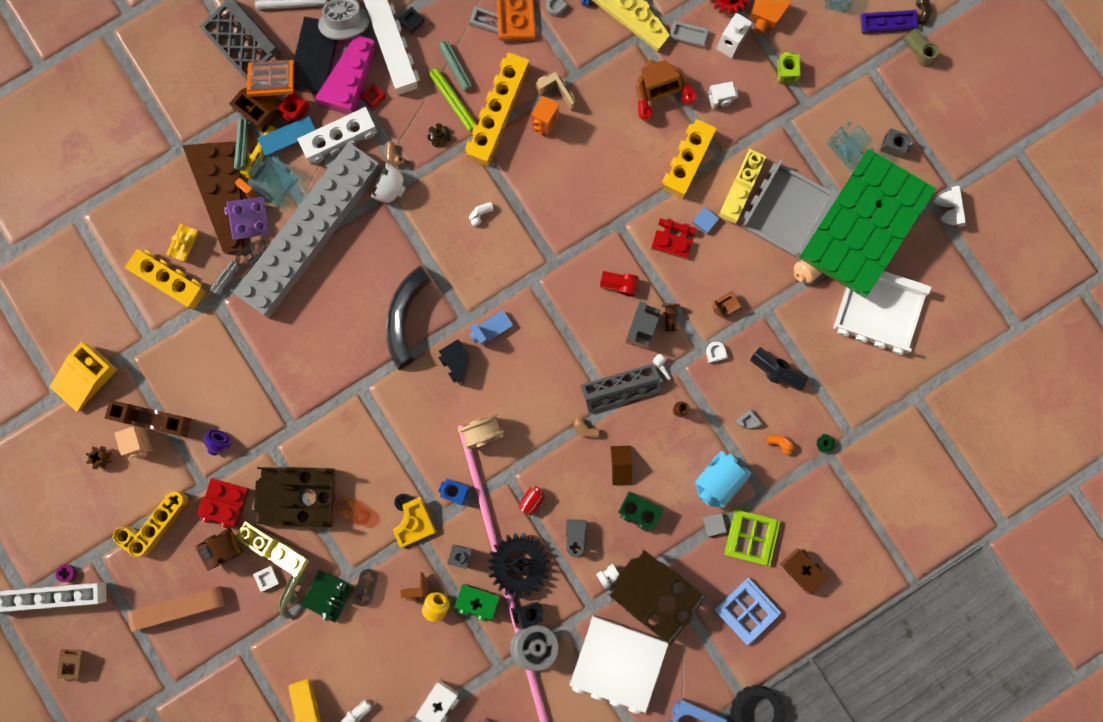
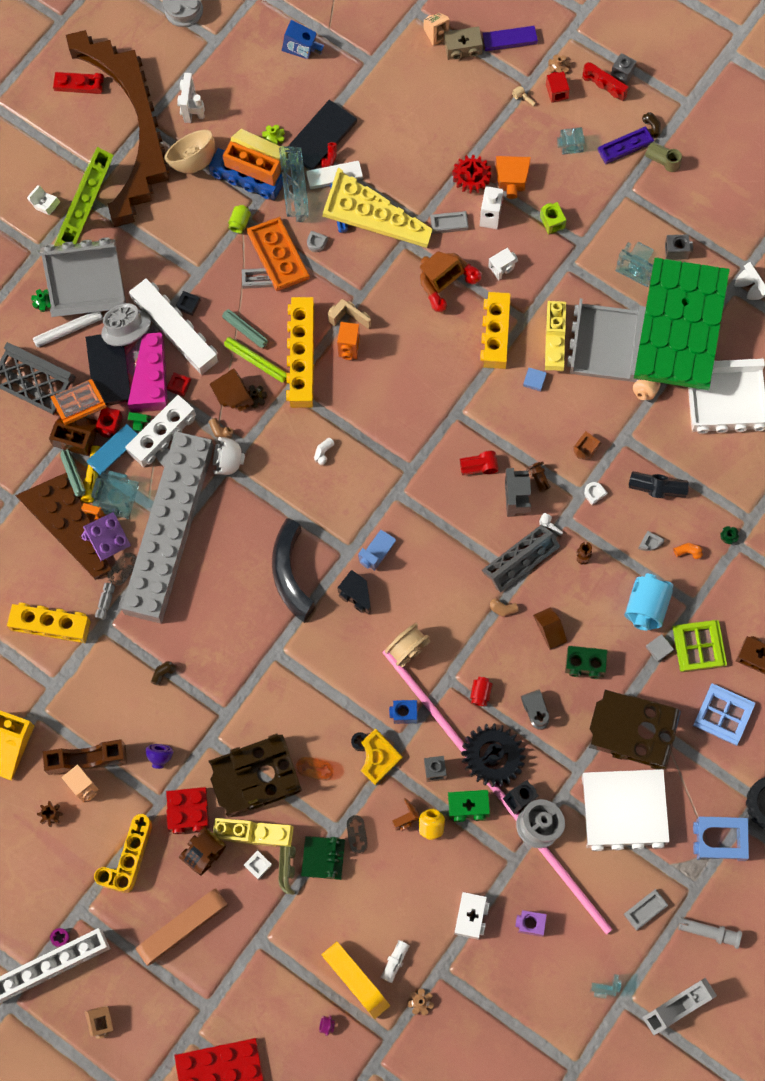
camera: 20 degrees left, 10 degrees down
yellow hips [166,223,199,262] -> none
white wheel [596,564,619,591] -> none
red plate [651,218,696,259] -> none
none -> green tile [128,412,151,431]
none -> dark brown arm [151,661,177,686]
none -> reddish brown piece [209,368,254,412]

